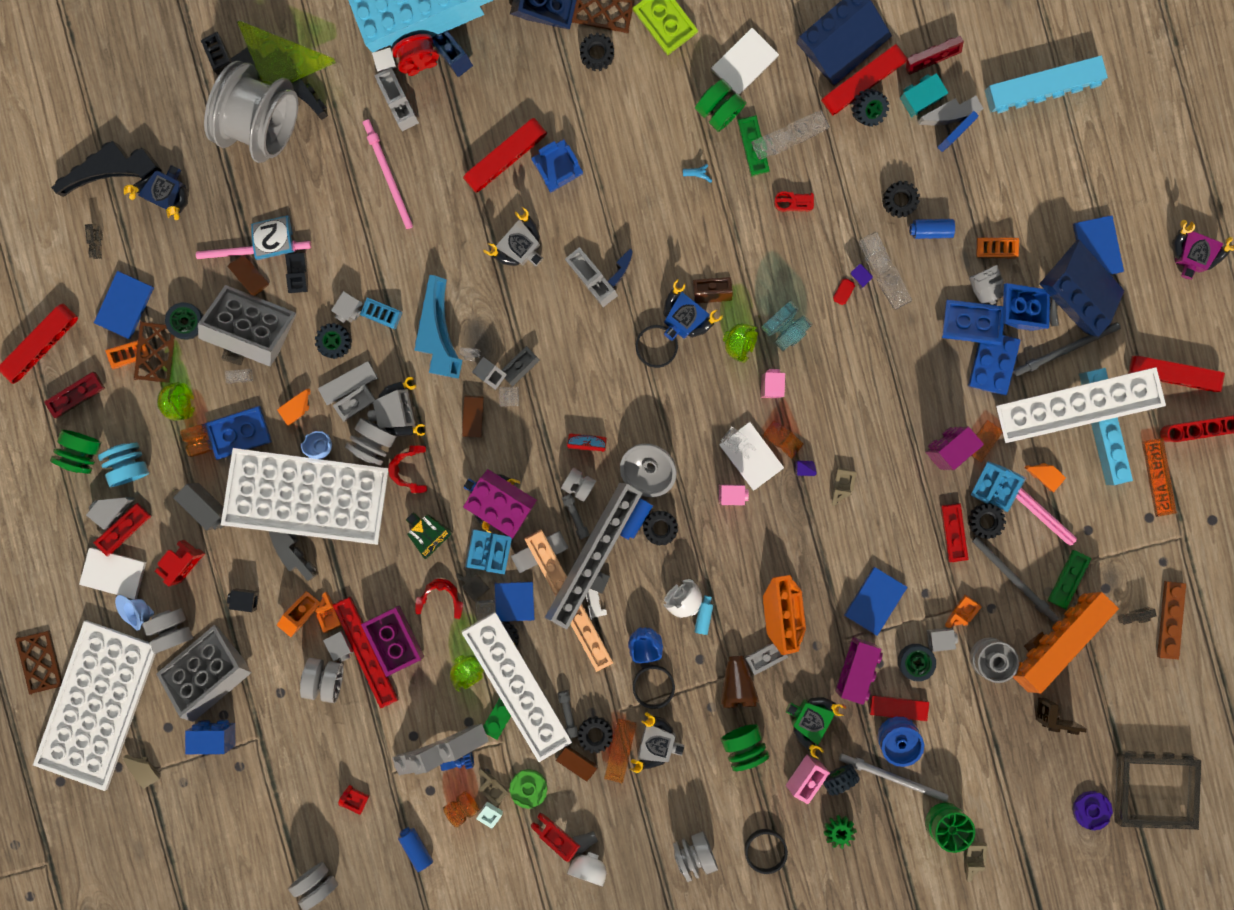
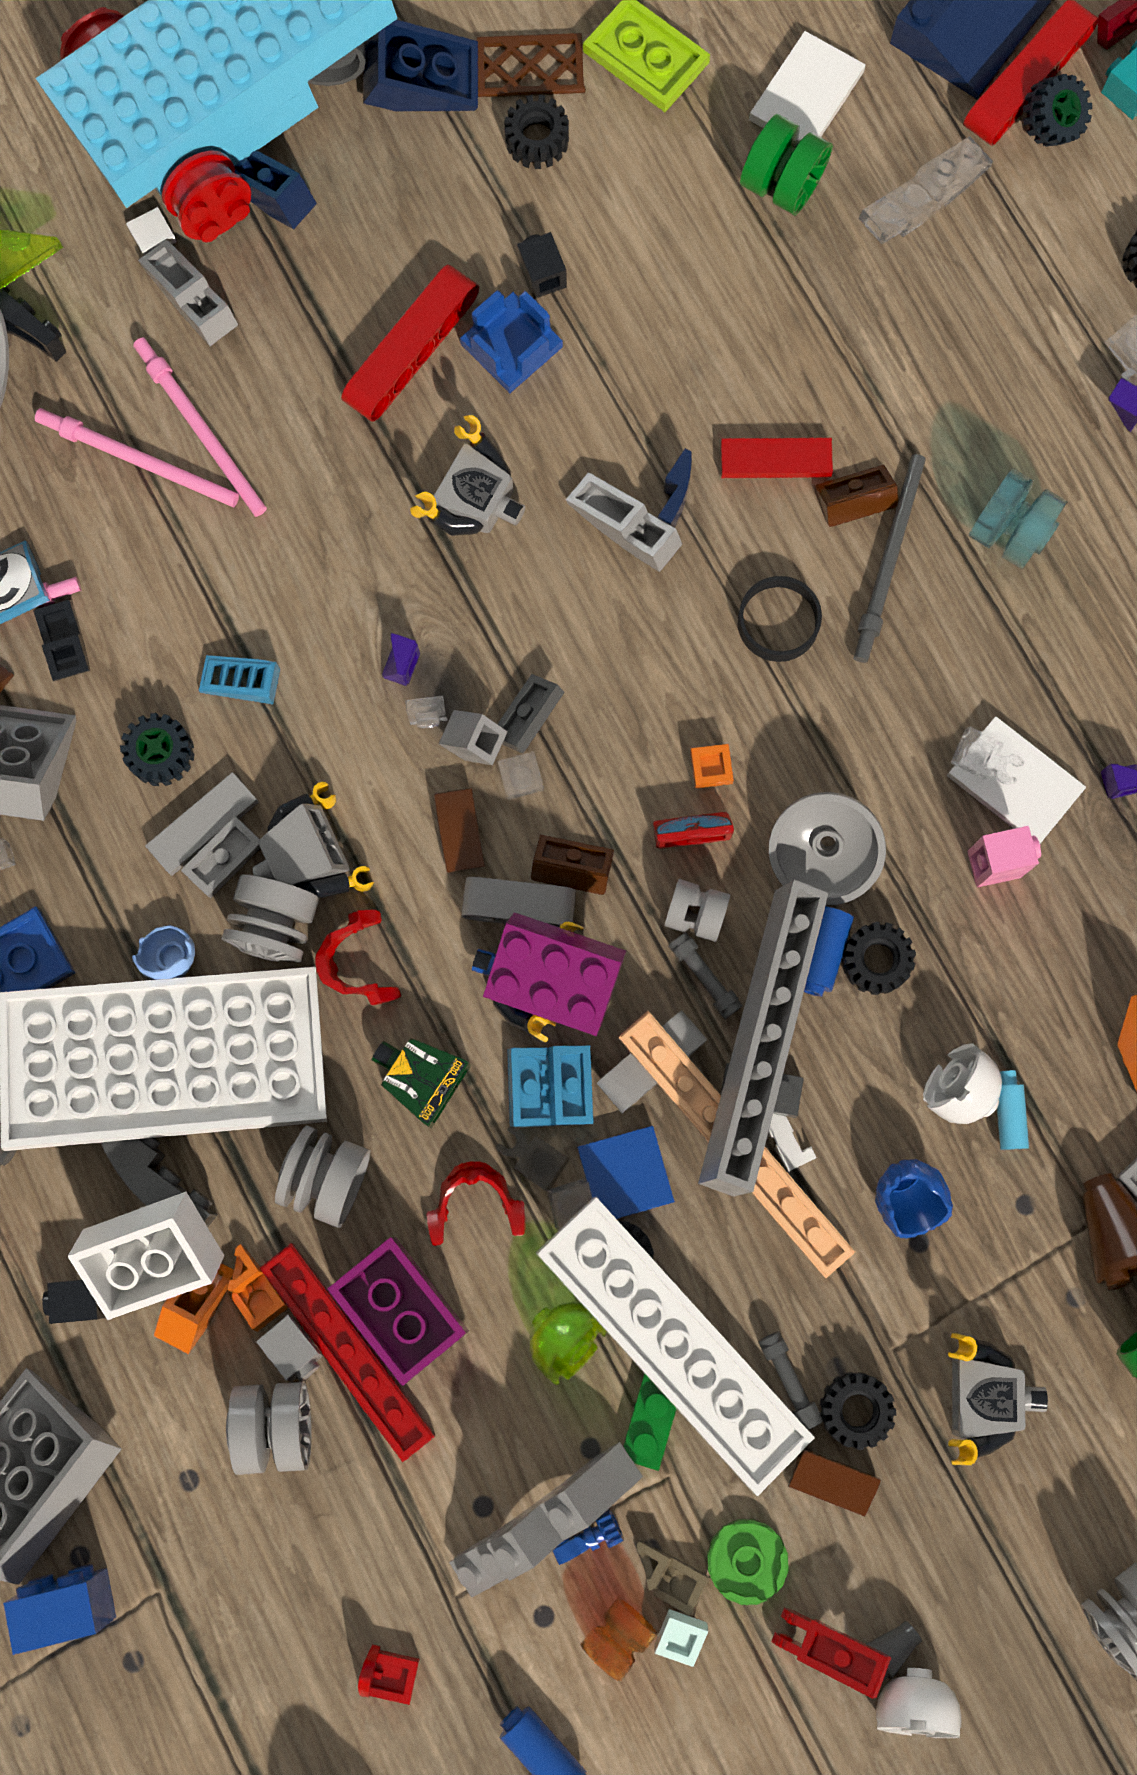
camera: 15 degrees left, 10 degrees down
orange slope [277,389,311,426] -> none
light grey brick [331,291,363,323] -> none
dark azure arch [414,275,462,379] -> none
clear orange slope [604,718,636,783] -> none
black tyre [633,665,675,709] -> none
torso [663,279,723,341] -> none
dark azure bar [683,164,712,183] -> none
clear neon green cylinder [723,323,758,363] -> none
green tile [737,115,770,177] -> none
bright pink brick [761,369,785,398] -> none
clear orange slope [762,420,804,459] -> none
red piece [773,191,814,212] -> none
red piece [833,278,855,305] -> none
none -> bright pink bar [35,408,239,508]
none -> white brick [68,1192,224,1320]
none -> light grey wheel [275,1125,371,1228]
none -> dark purple slope [382,633,420,686]
none -> light grey beam [461,877,576,926]
none -> black brick [517,232,567,299]
none -> reddish brown slope [531,834,614,895]
none -> orange plate [690,744,734,788]
none -> red tile [720,438,833,478]
none -> dark grey bar [853,454,926,663]

